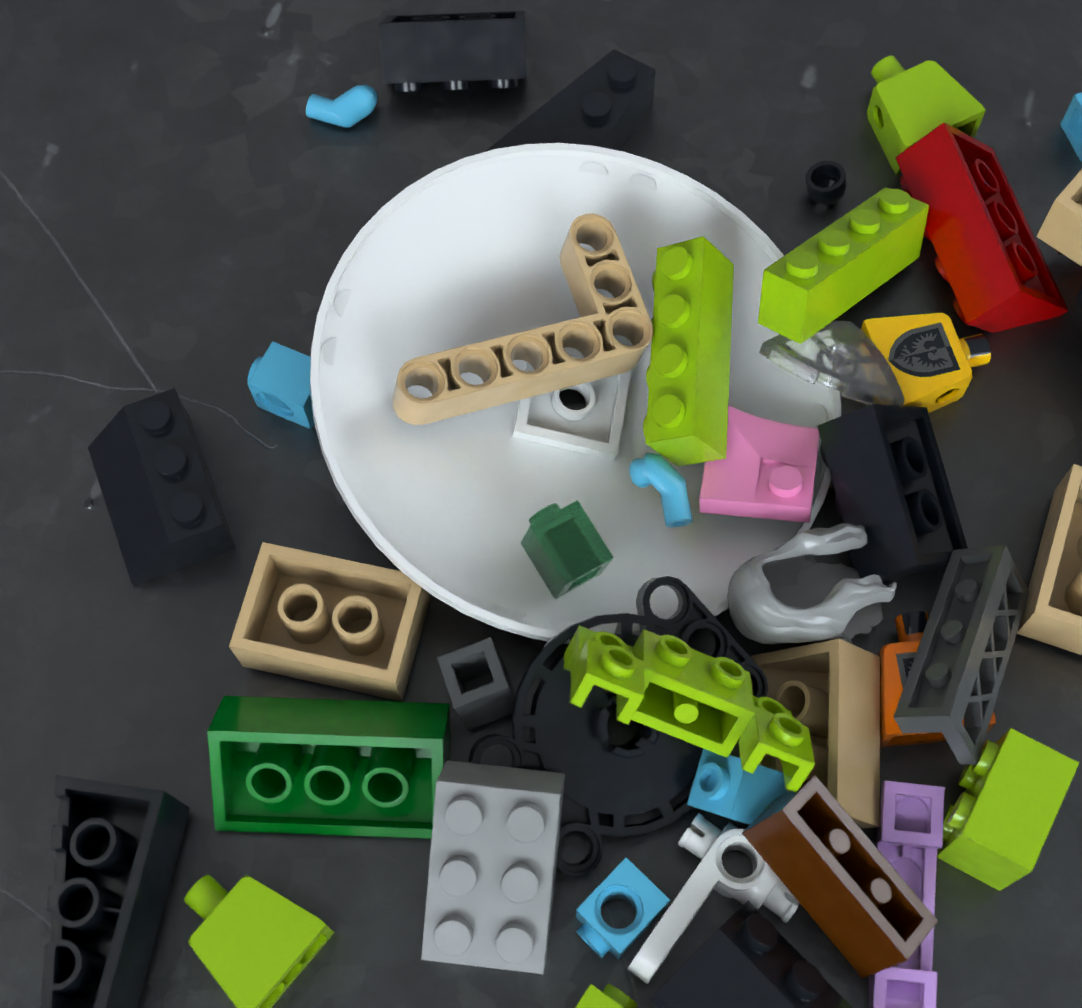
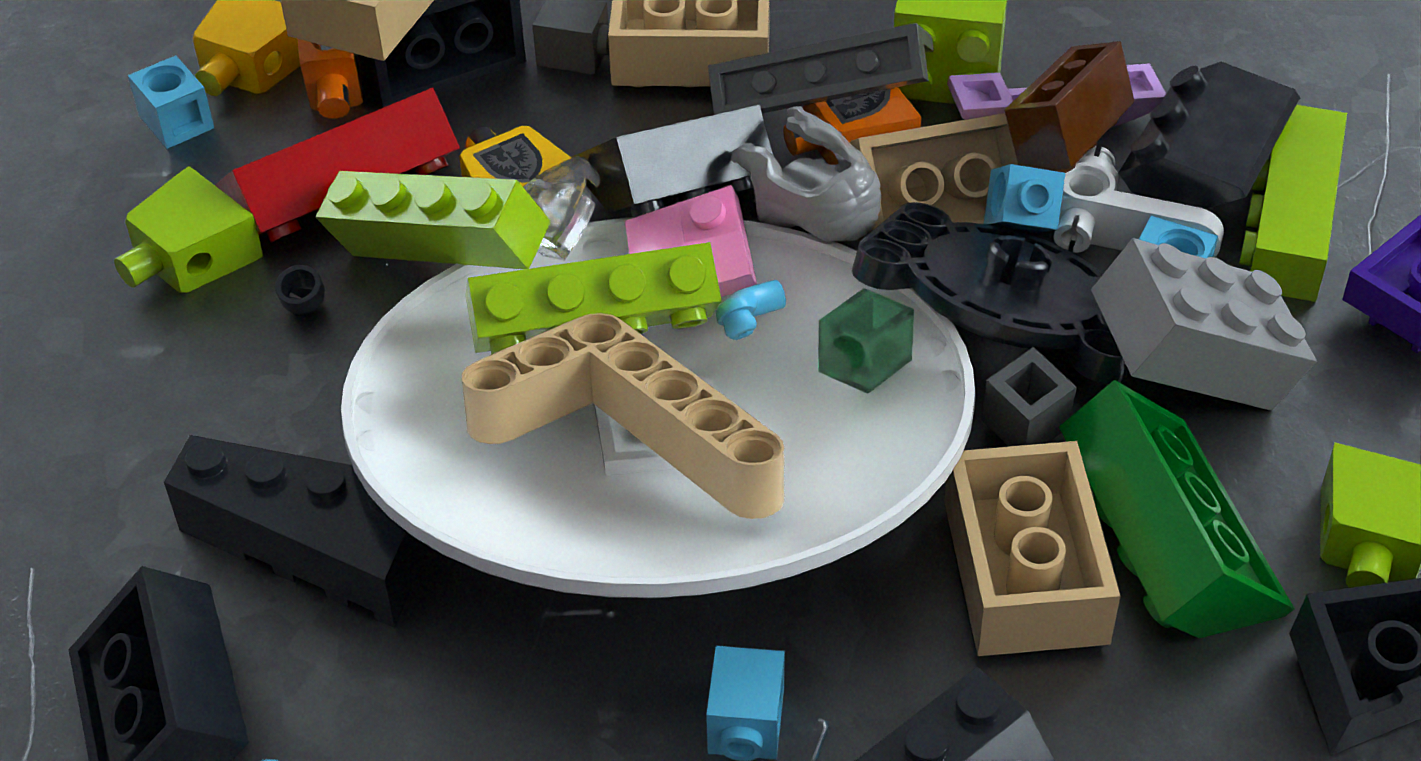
camera: 110 degrees left, 20 degrees down
lime bracket [564,625,815,793] -> none

